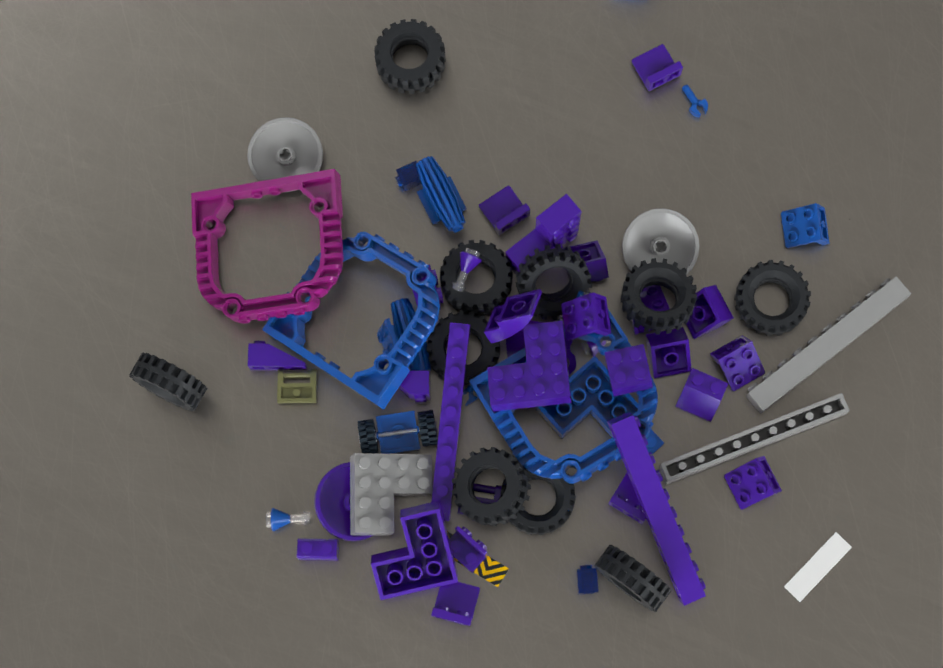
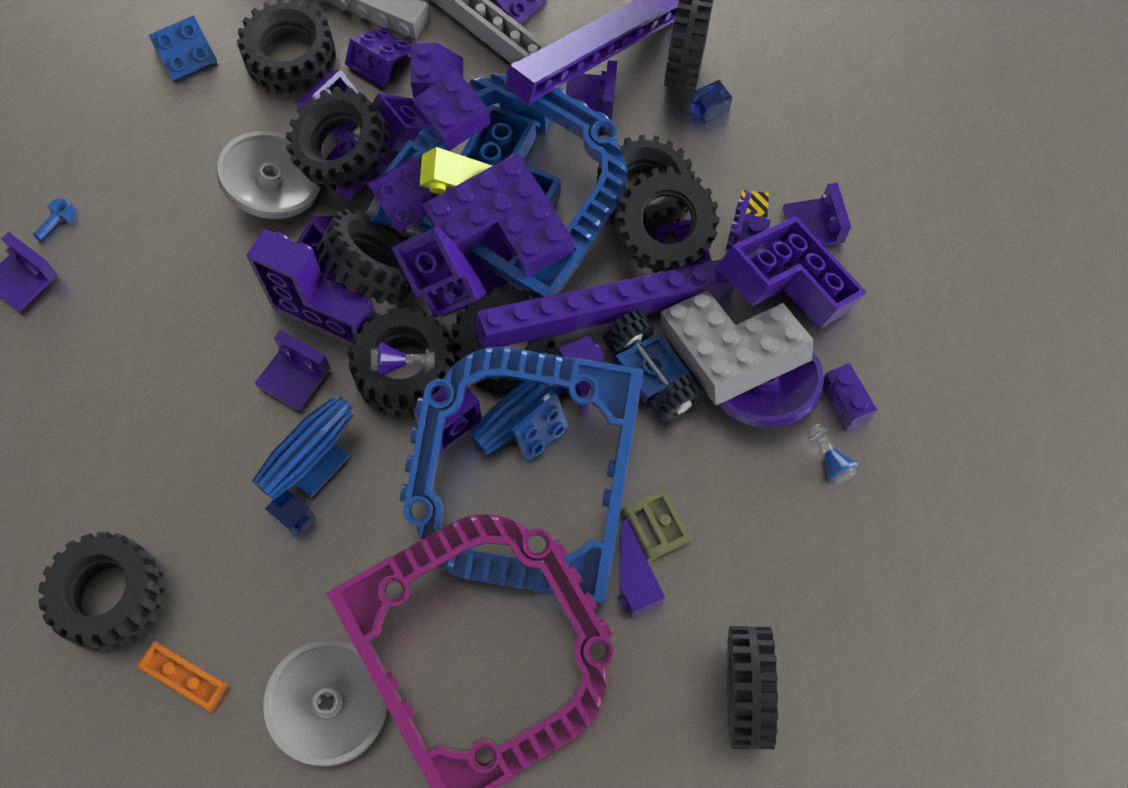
camera: 120 degrees left, 10 degrees down
none -> orange tile [136,641,229,713]
none -> neon yellow slope [419,147,492,194]

